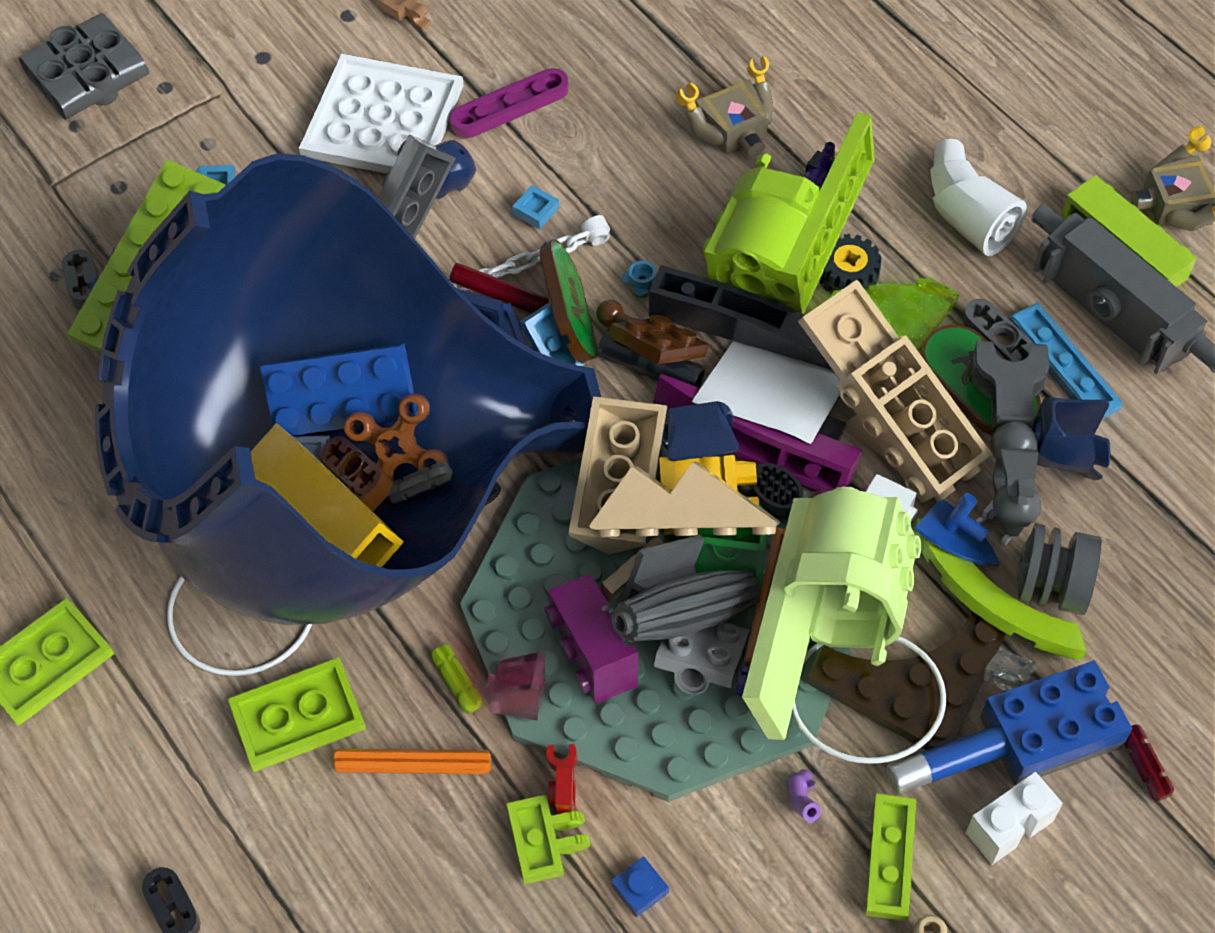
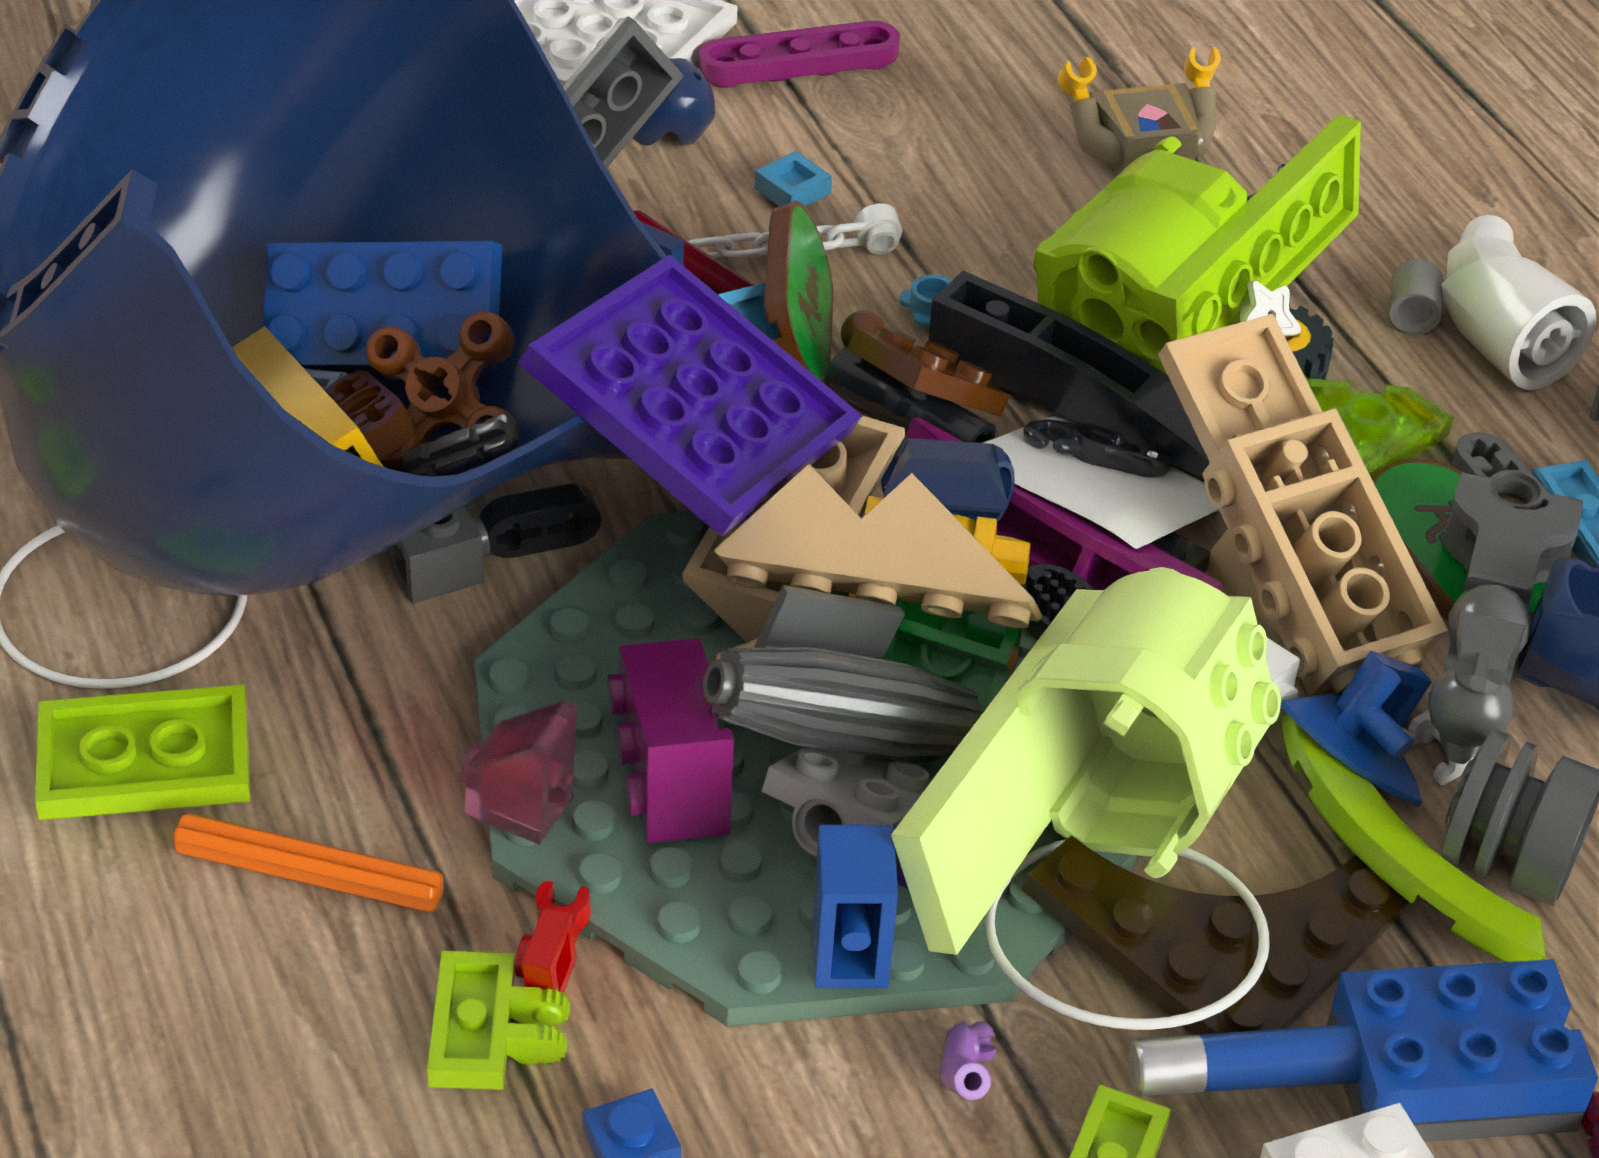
camera: 10 degrees right, 15 degrees down
lime axle [431,644,483,714] -> none
clear plate [983,649,1036,691] -> none
none -> dark purple plate [518,255,862,536]
none -> blue brick [812,824,898,988]
none -> black piece [1023,419,1170,477]
none -> white plate [1240,281,1301,336]
none -> blue plate [1337,650,1432,728]
none -> light grey beam [1389,260,1444,334]

